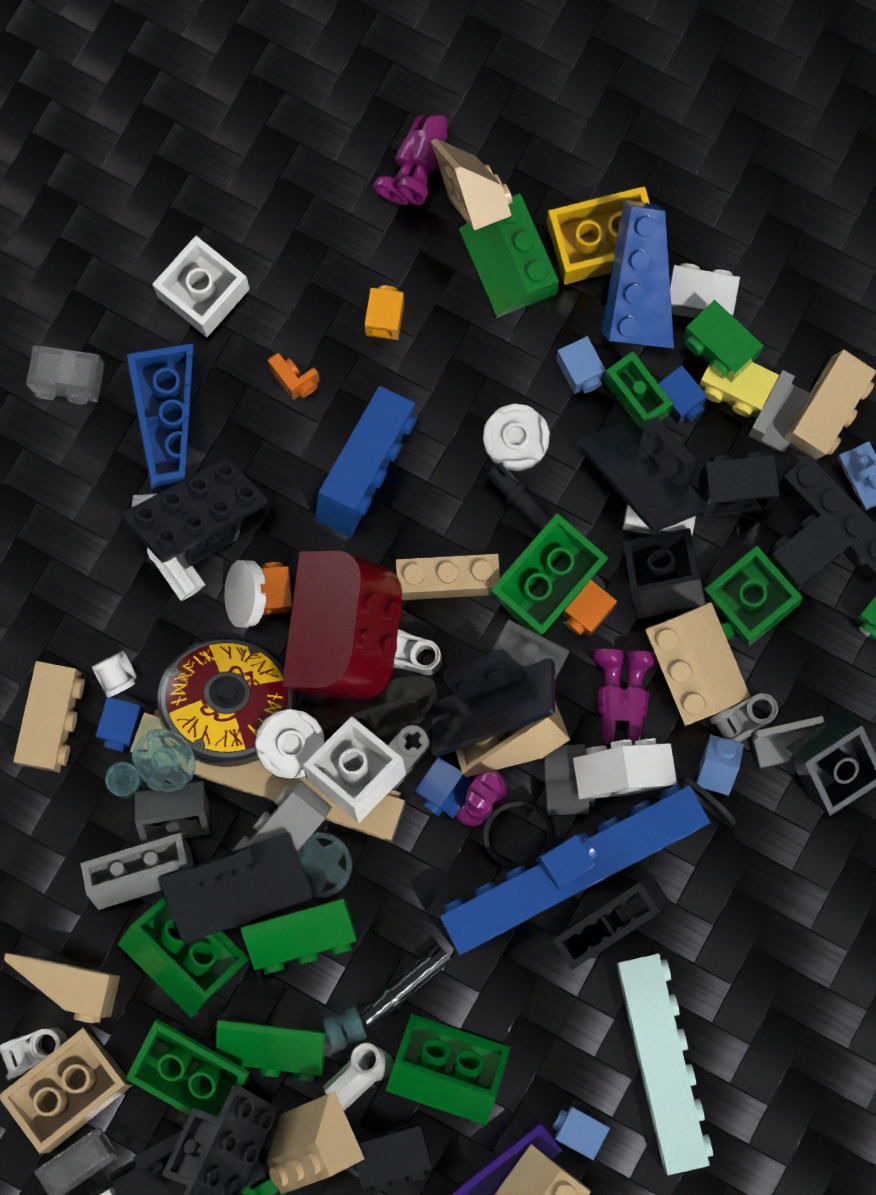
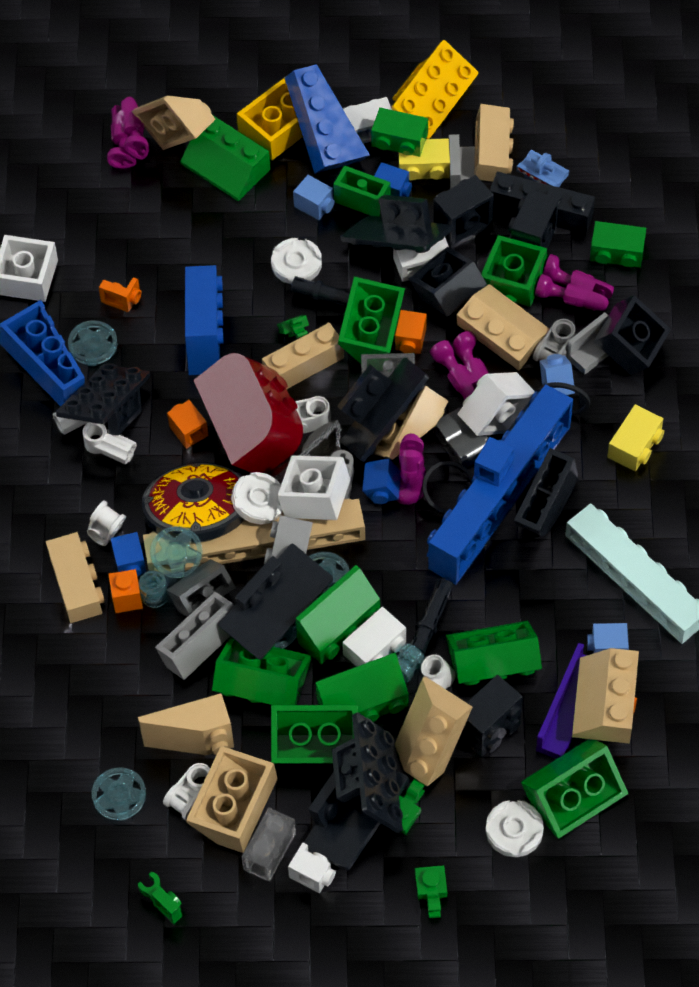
camera: 30 degrees left, 20 degrees down
white tile [224,560,266,628] -> none
light orange brick [365,285,404,340] -> none
none -> clear light blue wheel [68,321,117,366]
none -> orange brick [109,569,143,613]
none -> green plate [277,315,309,339]
none -> white brick [343,607,406,667]
none -> yellow bracket [391,40,478,139]
none -> magenta piece [535,254,614,311]
none -> light yellow brick [607,404,665,472]

